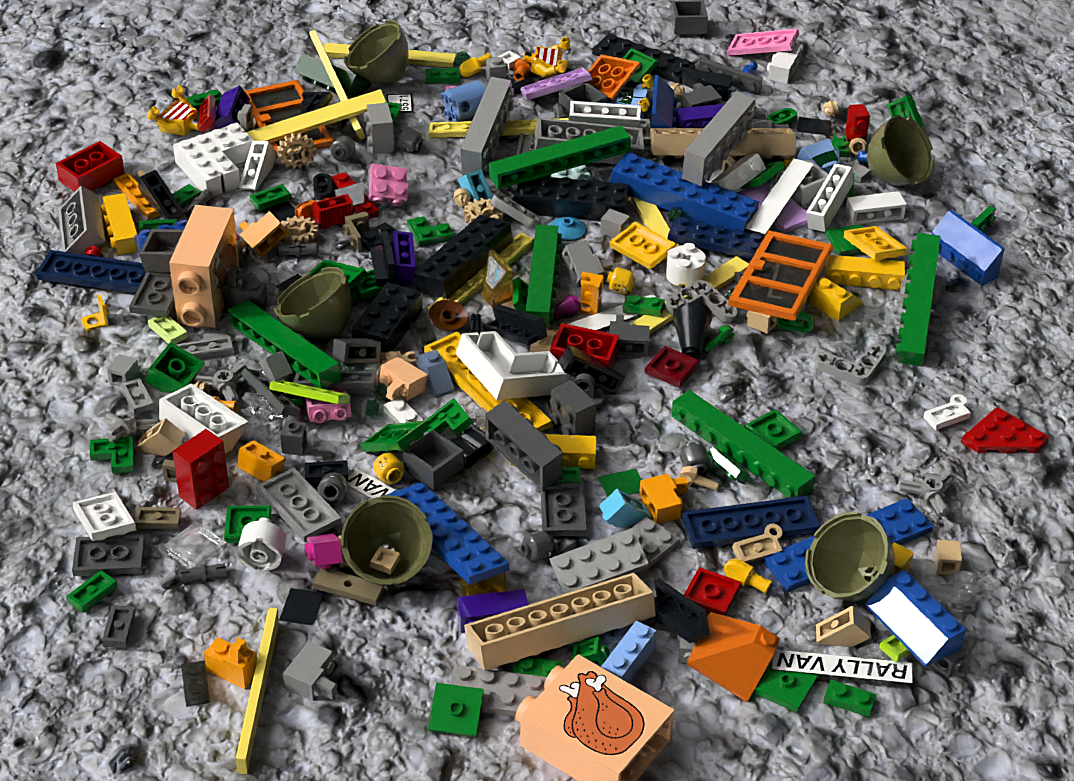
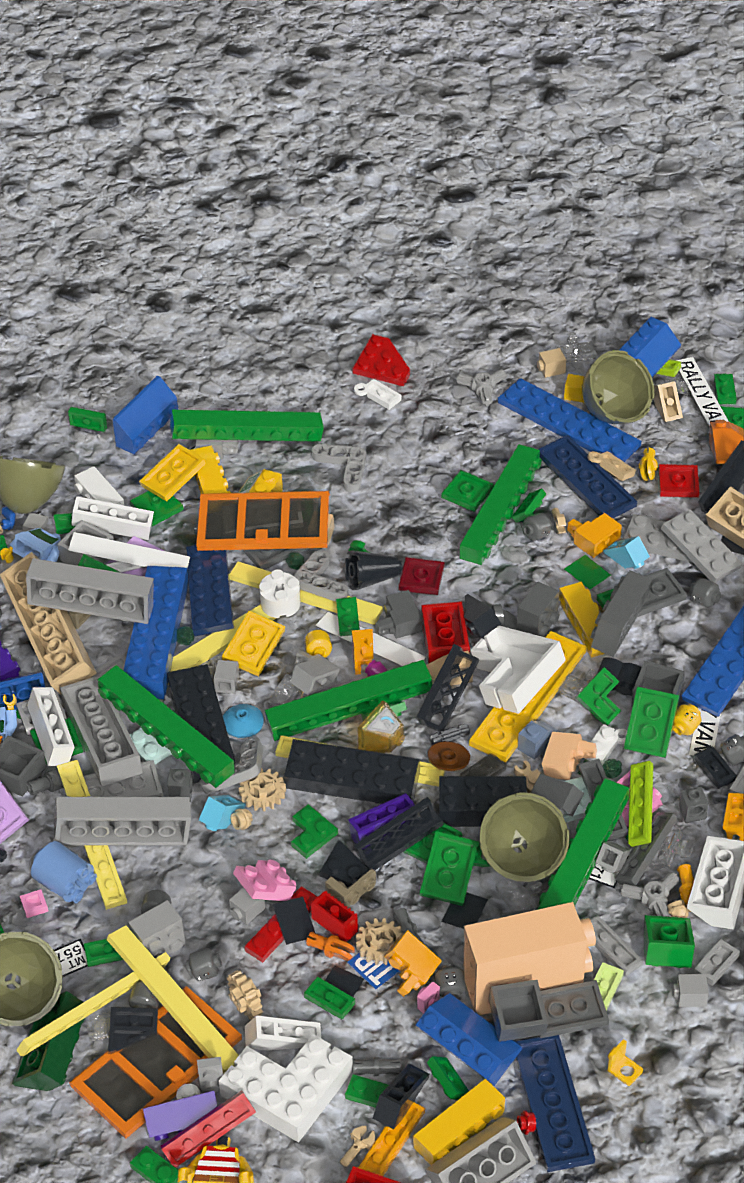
camera: 110 degrees left, 5 degrees up
black plate [313,173,332,201] -> none

